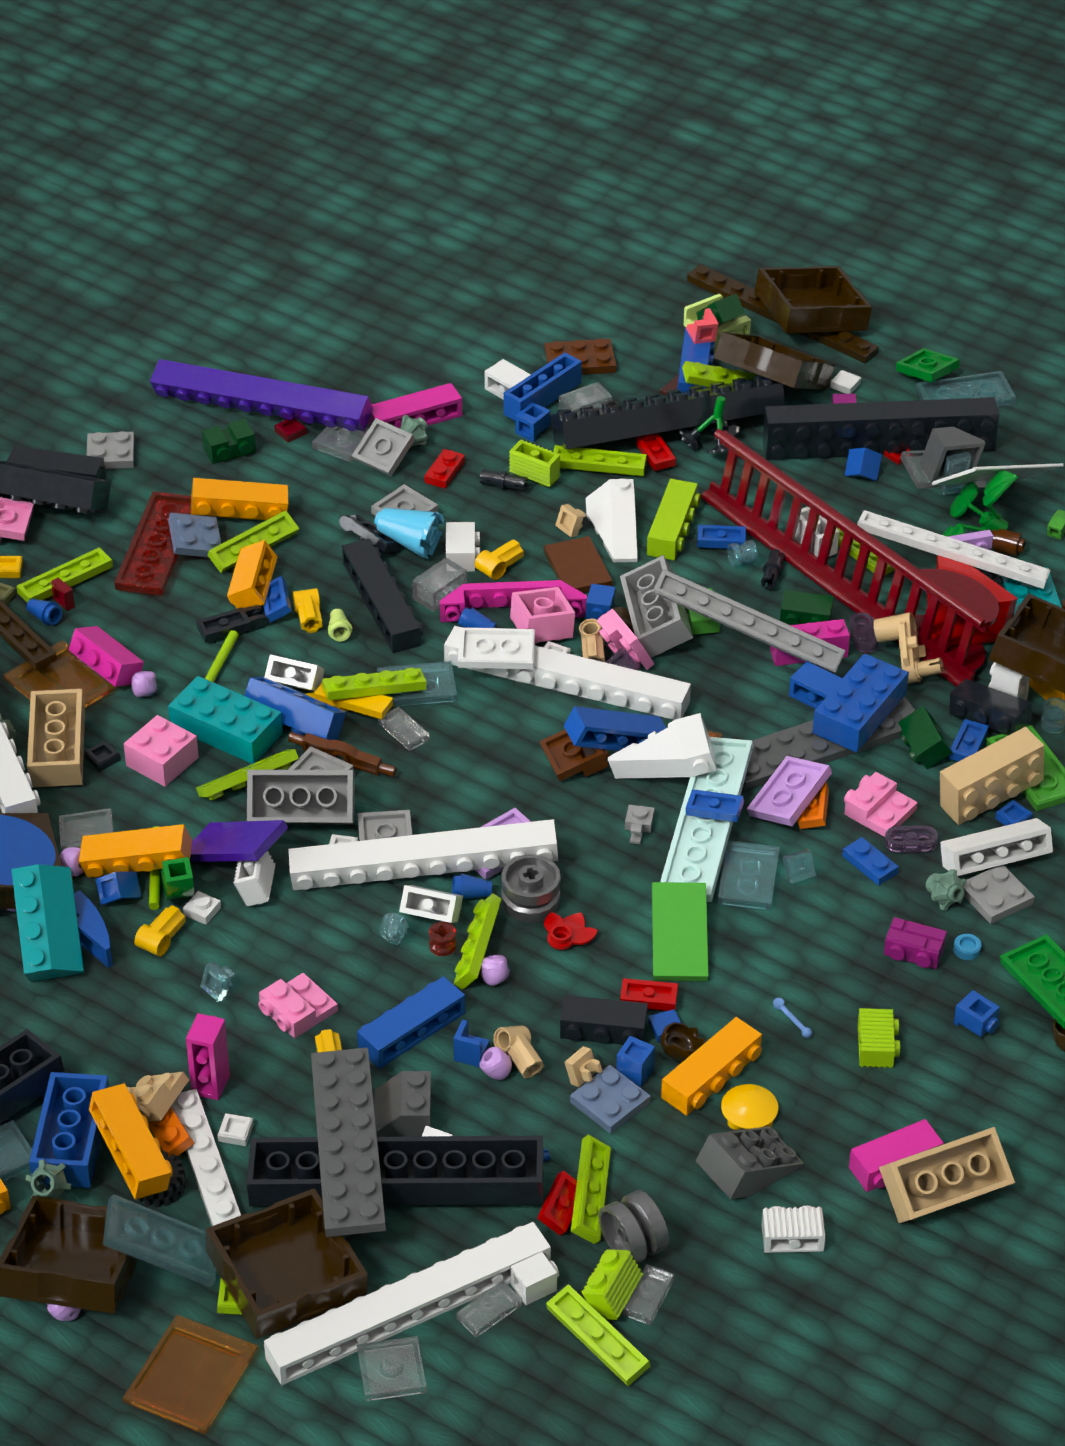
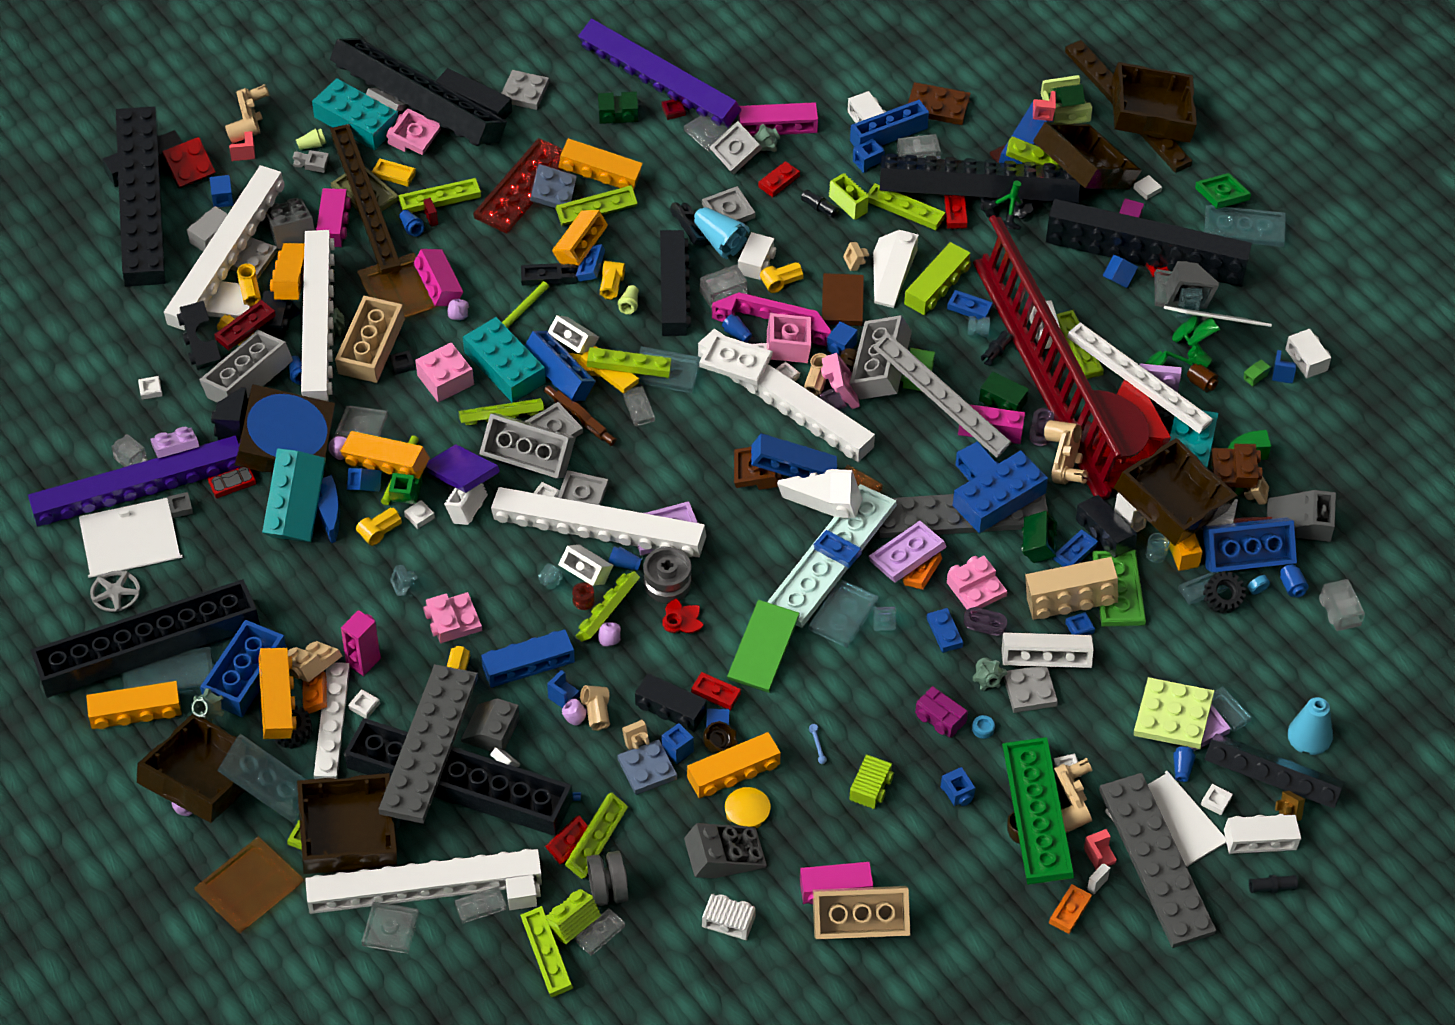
camera: 20 degrees right, 10 degrees up
light grey plate [625,805,655,844] -> none

